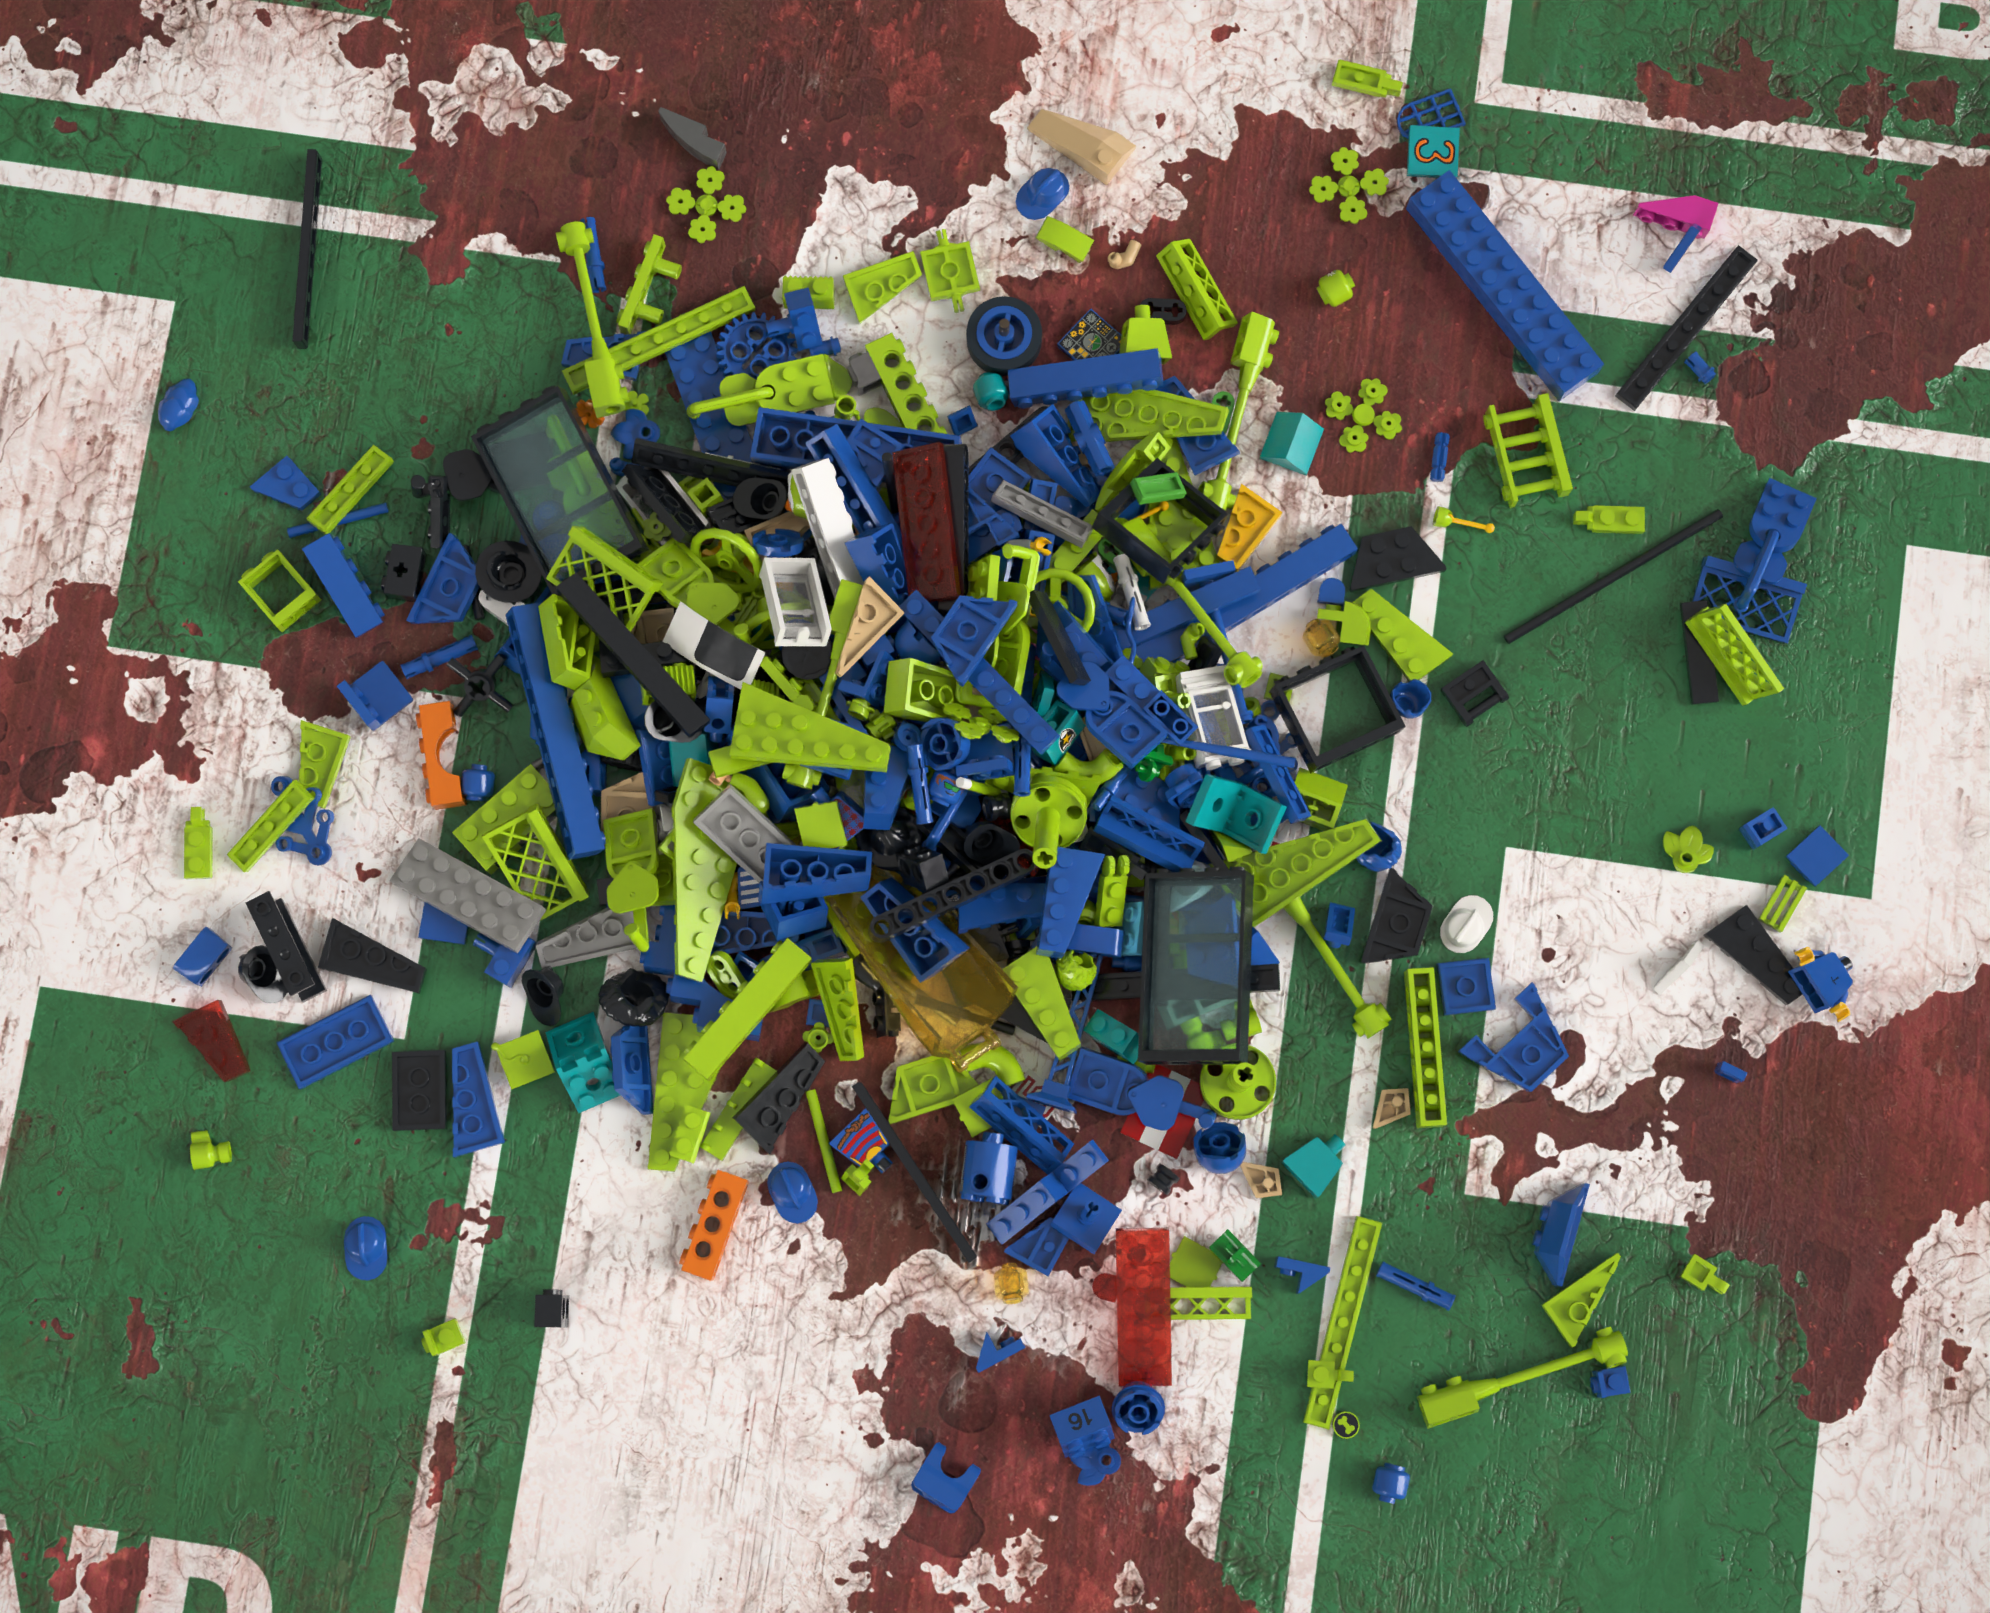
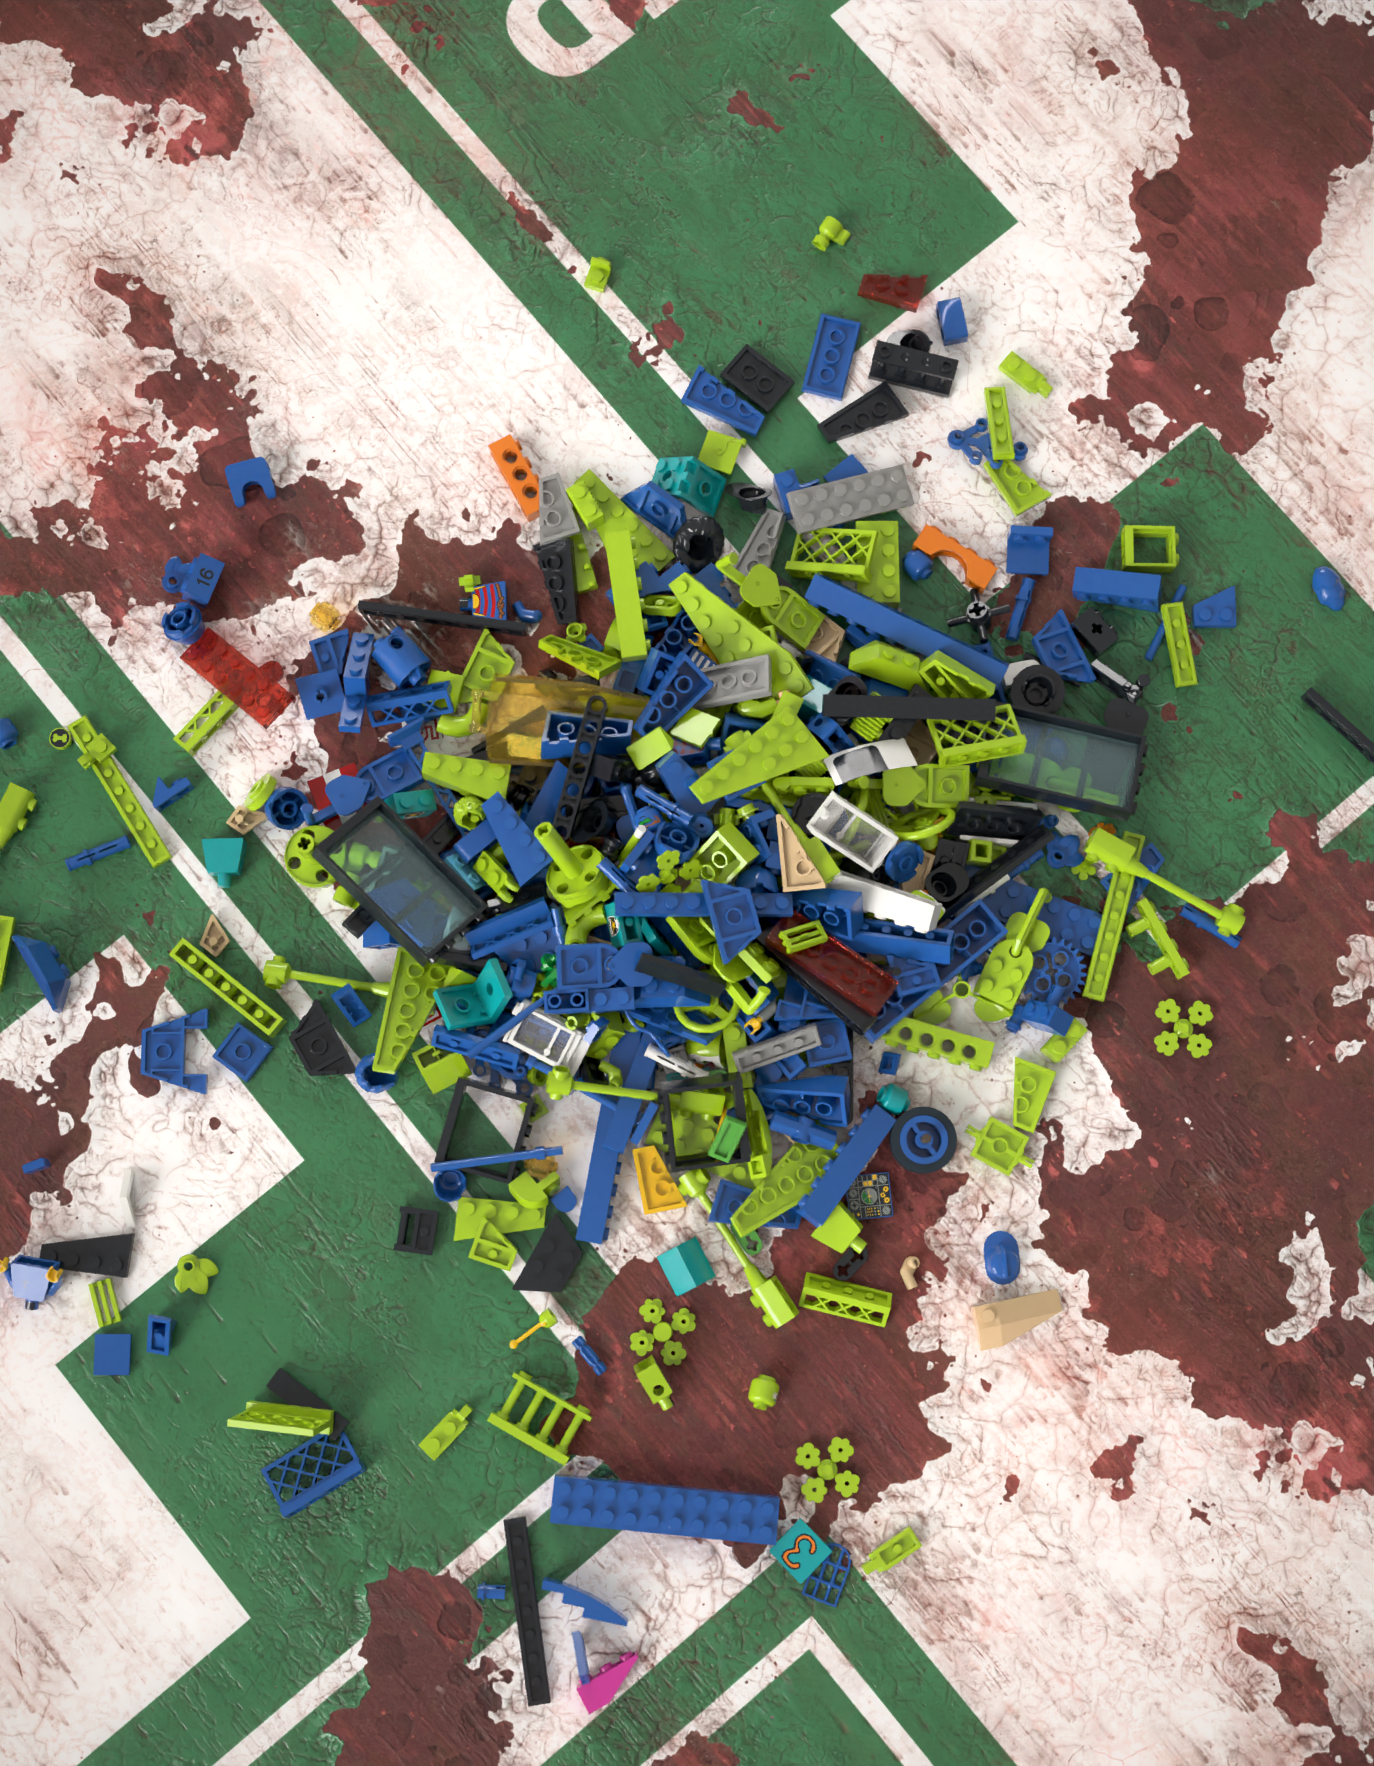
camera: 130 degrees right, 0 degrees up
blue piece [344,1216,387,1281] -> none
black brick [534,1289,569,1328] -> none
dark grey slope [659,107,727,170] -> none
blue piece [767,1162,818,1224] -> none
lime bar [806,1089,842,1193] -> none
flat silver window [847,352,882,396] -> none
blue slope [976,1332,1025,1373] -> none
lime slope [1035,216,1094,263] -> none
black wheel [1147,1163,1180,1196] -> none
lime piece [1164,1236,1223,1287] -> none
green hips [1209,1229,1261,1282] -> none
white piece [1440,895,1493,953] -> none
black piece [1503,509,1723,644] -> none
blue plate [1733,478,1817,612] -> none
none -> lime piece [244,773,277,811]
none -> blue bar [430,1146,563,1172]
none -> lime wing [468,1216,518,1272]
none -> blue arm [512,601,542,624]
none -> light grey wing [539,473,580,546]
none -> blue slope [542,1577,628,1627]
none -> blue plate [583,1017,610,1045]
none -> lime slope [626,726,674,770]
none -> lime torso [633,1355,675,1411]
none -> lime tile [778,920,828,954]

